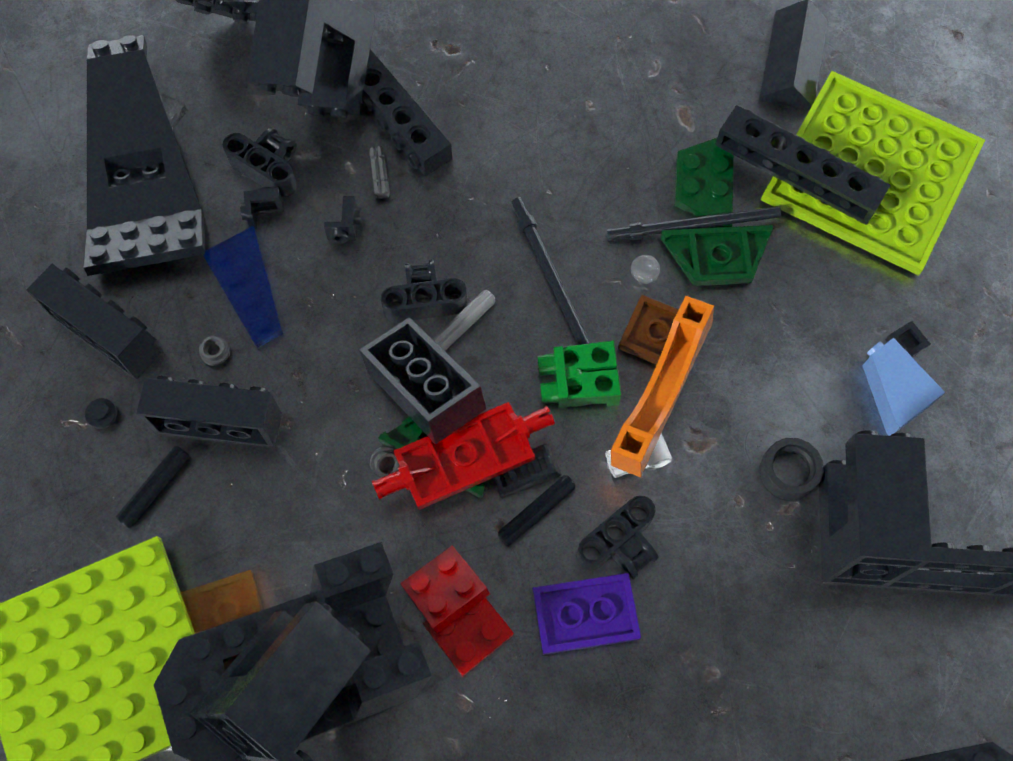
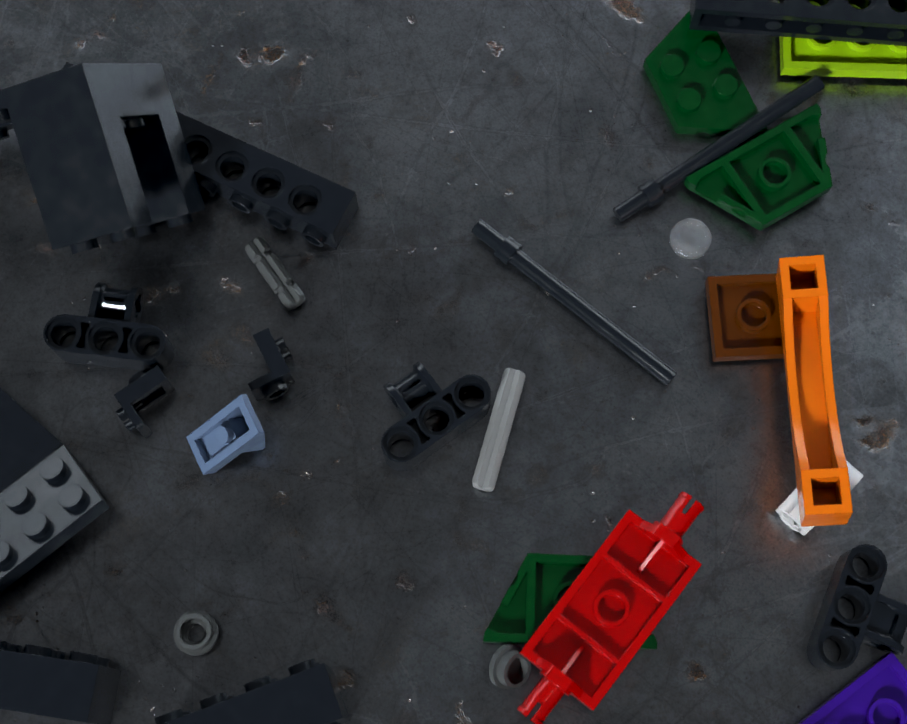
camera: 25 degrees left, 5 degrees up
clear blue wing [203,226,283,348] -> none
black brick [359,317,486,444] -> none
black slope [493,443,562,497] -> none
black axle [498,475,576,546] -> none
green hips [537,340,621,409] -> none
none -> sand blue slope [186,394,266,475]

